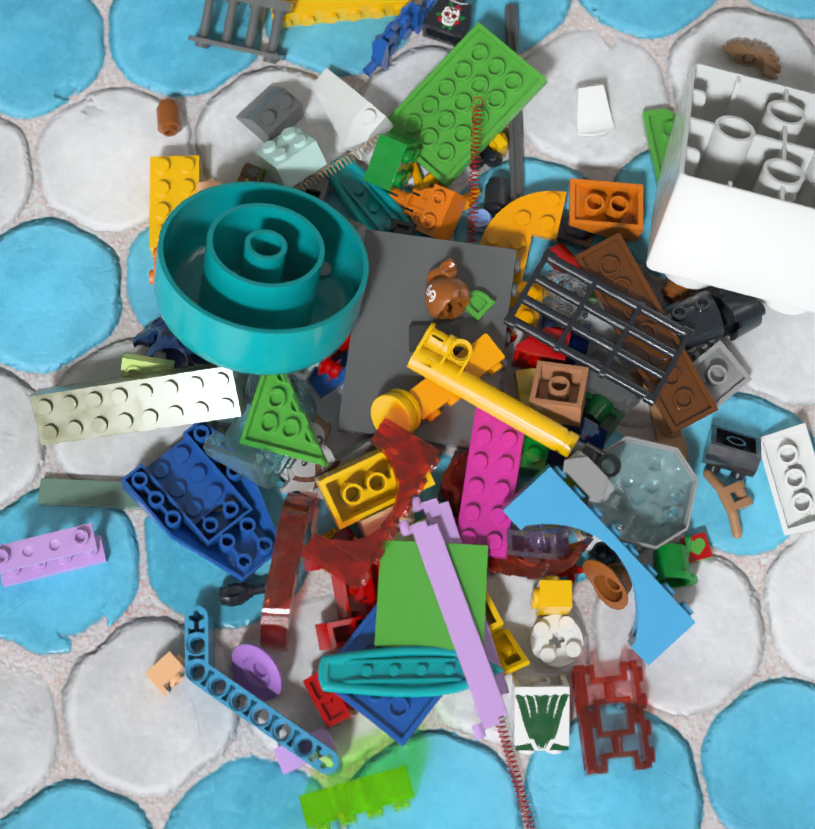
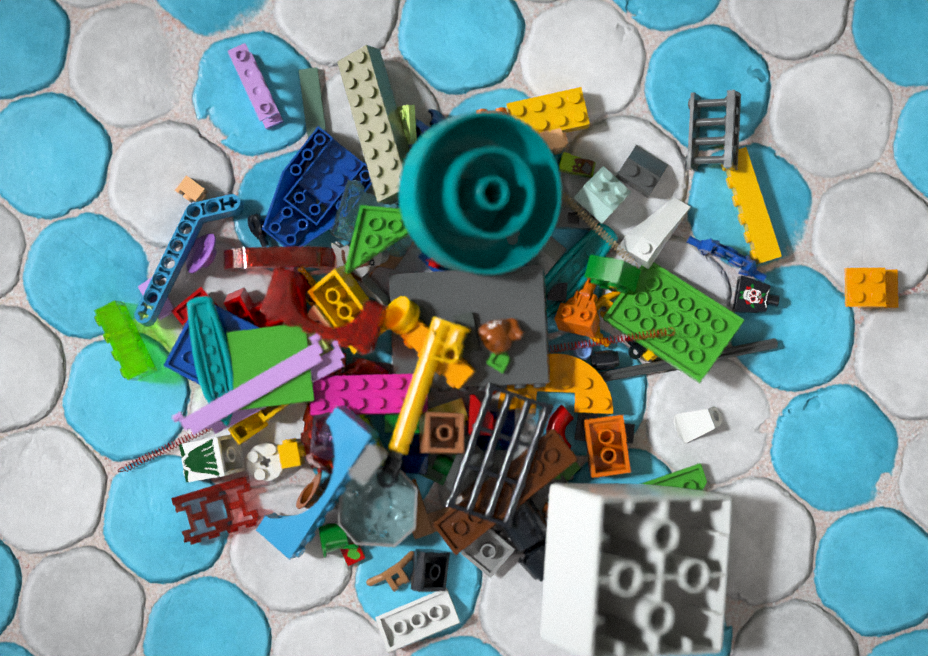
camera: 85 degrees right, 15 degrees up
dark orange brick [156,99,182,137] -> none
medium nougat hair [721,39,781,80] -> none

